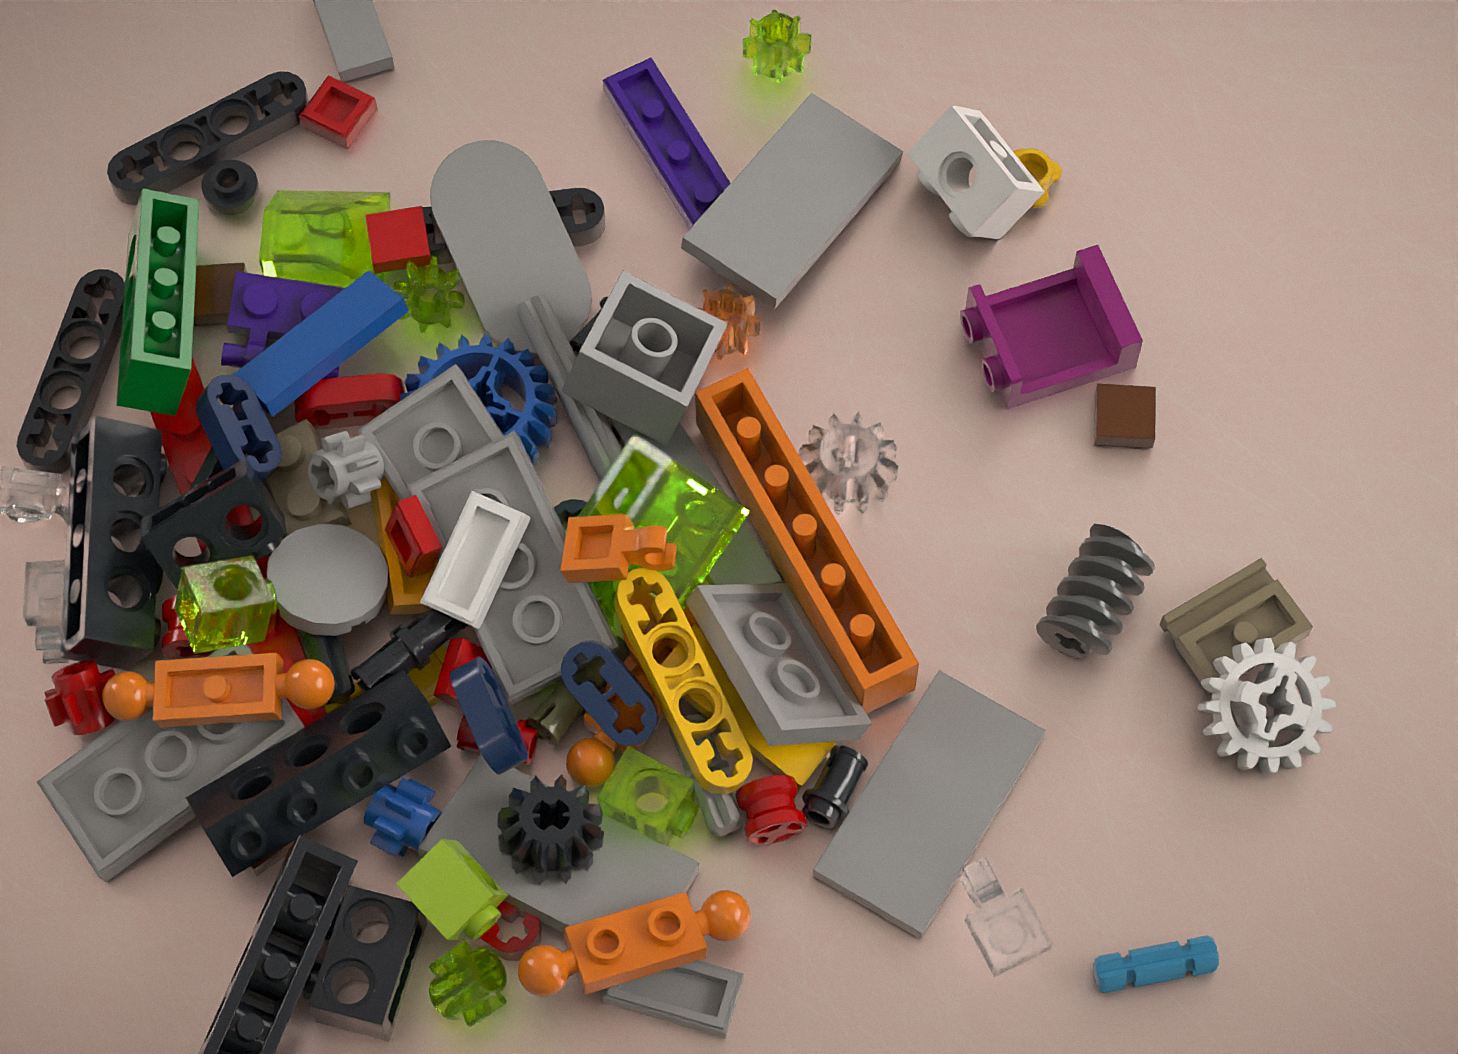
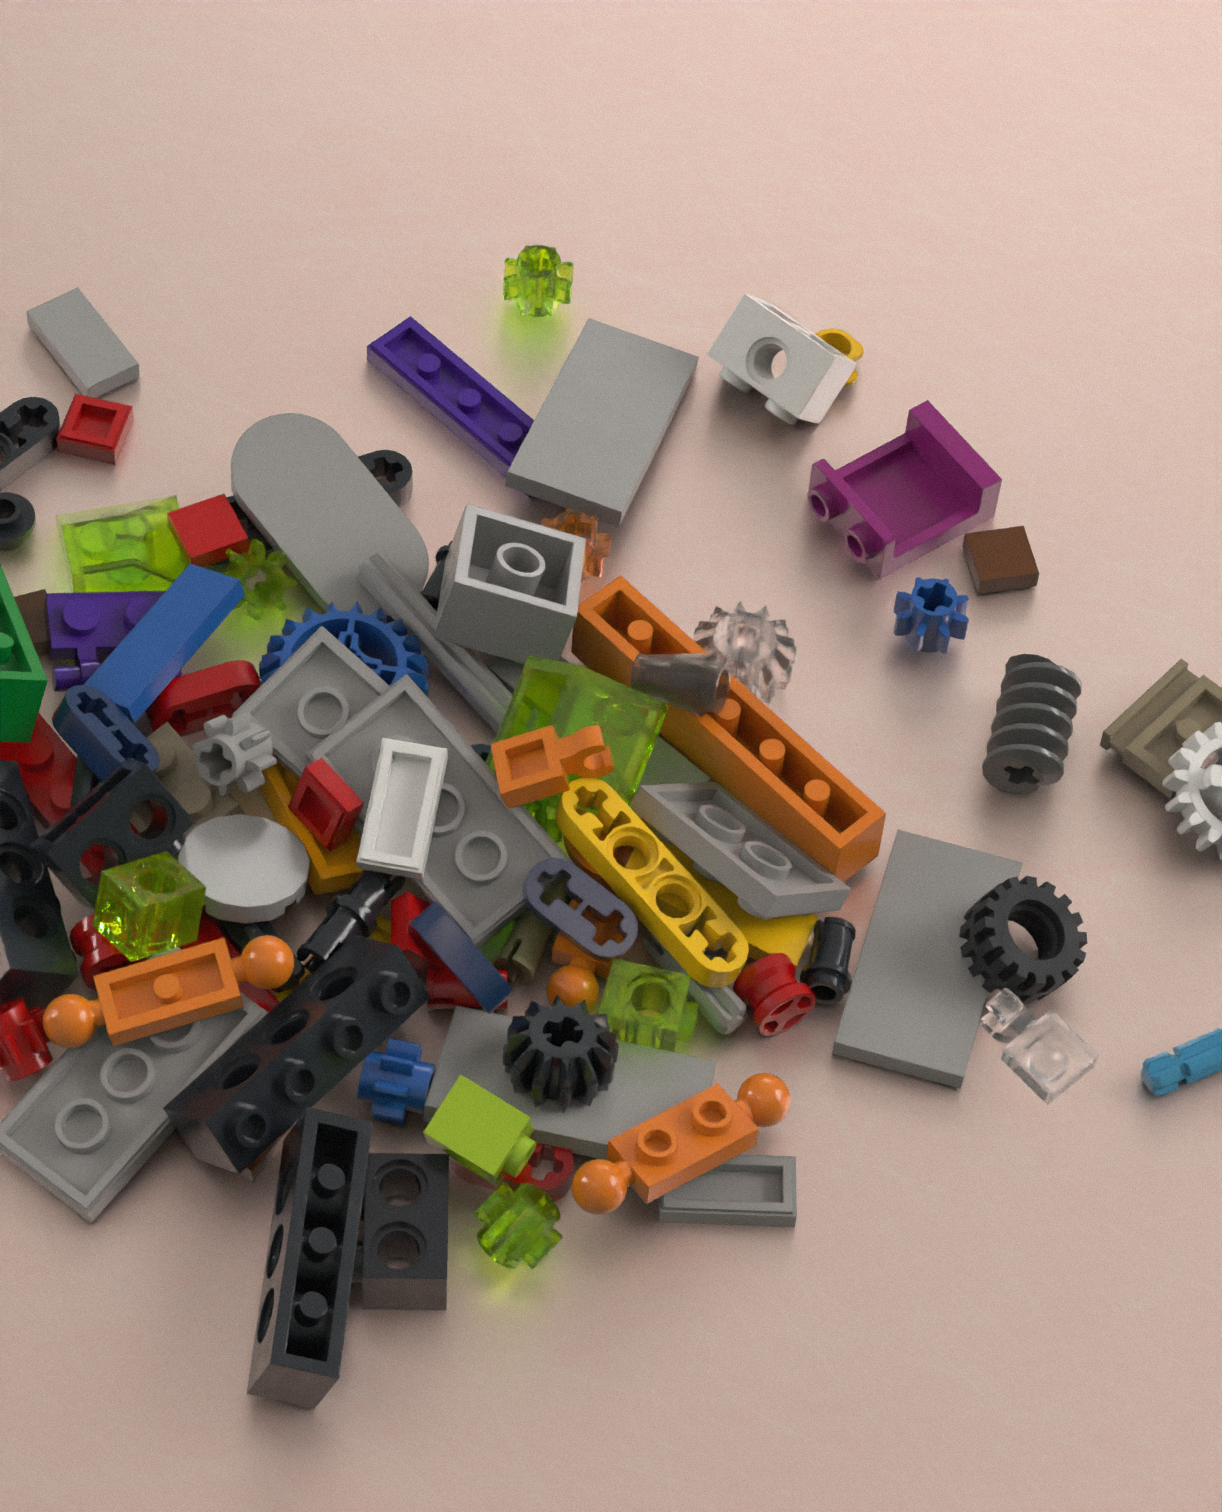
camera: 20 degrees left, 10 degrees down
none -> clear smoke cone [630,653,731,717]
none -> blue gear [893,577,969,654]
none -> black tyre [959,876,1087,1004]

